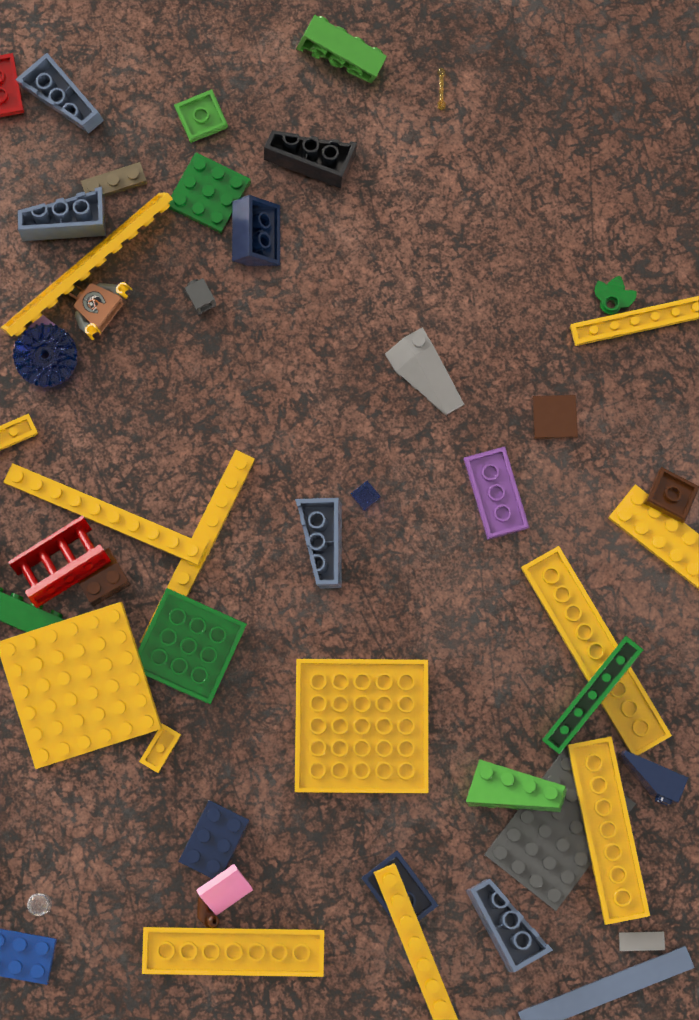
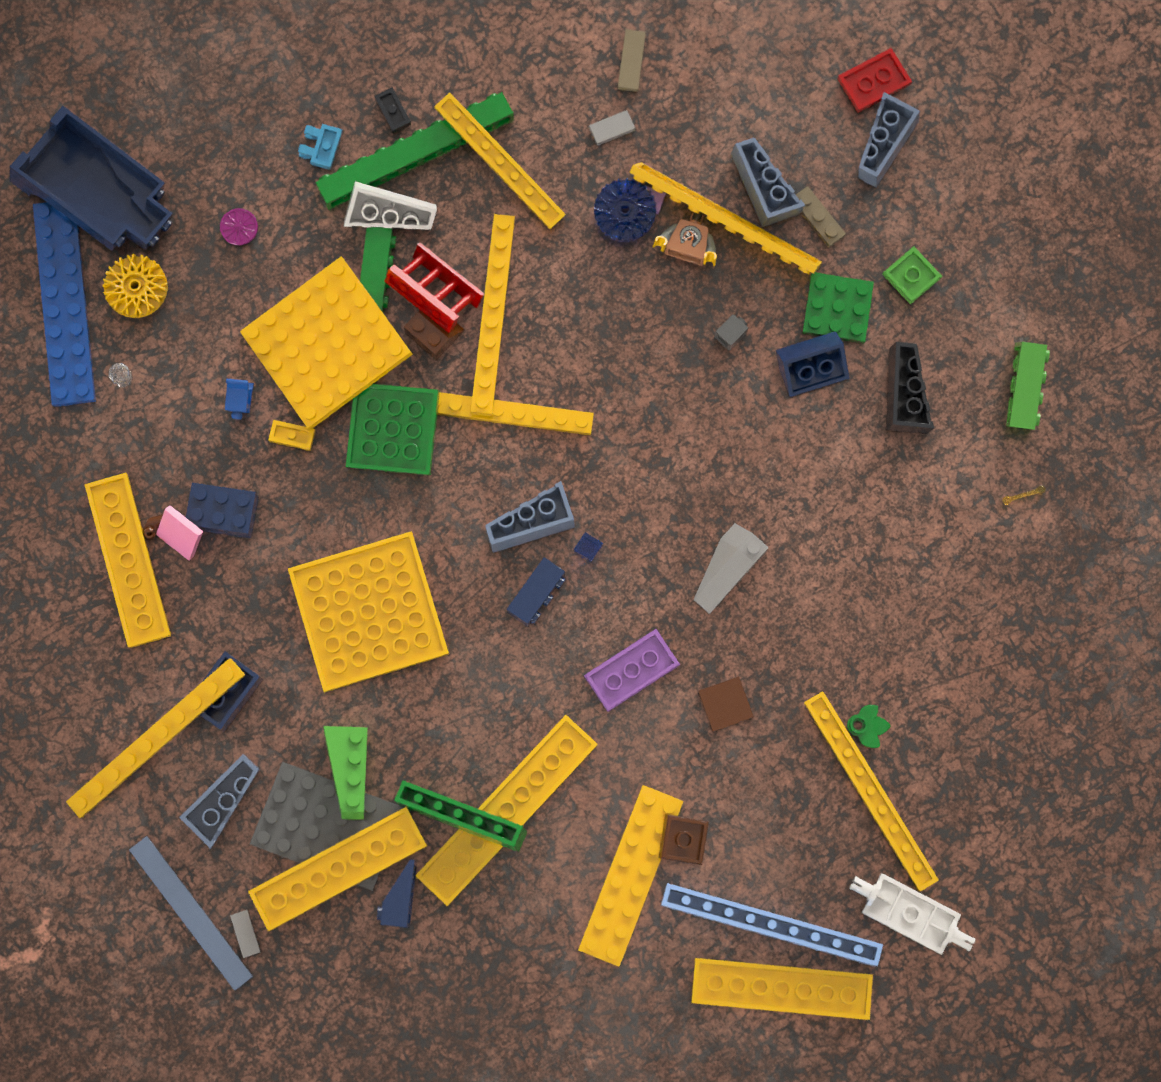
camera: 70 degrees right, 0 degrees up
none -> blue piece [225,379,254,420]
none -> dark blue brick [507,557,566,627]

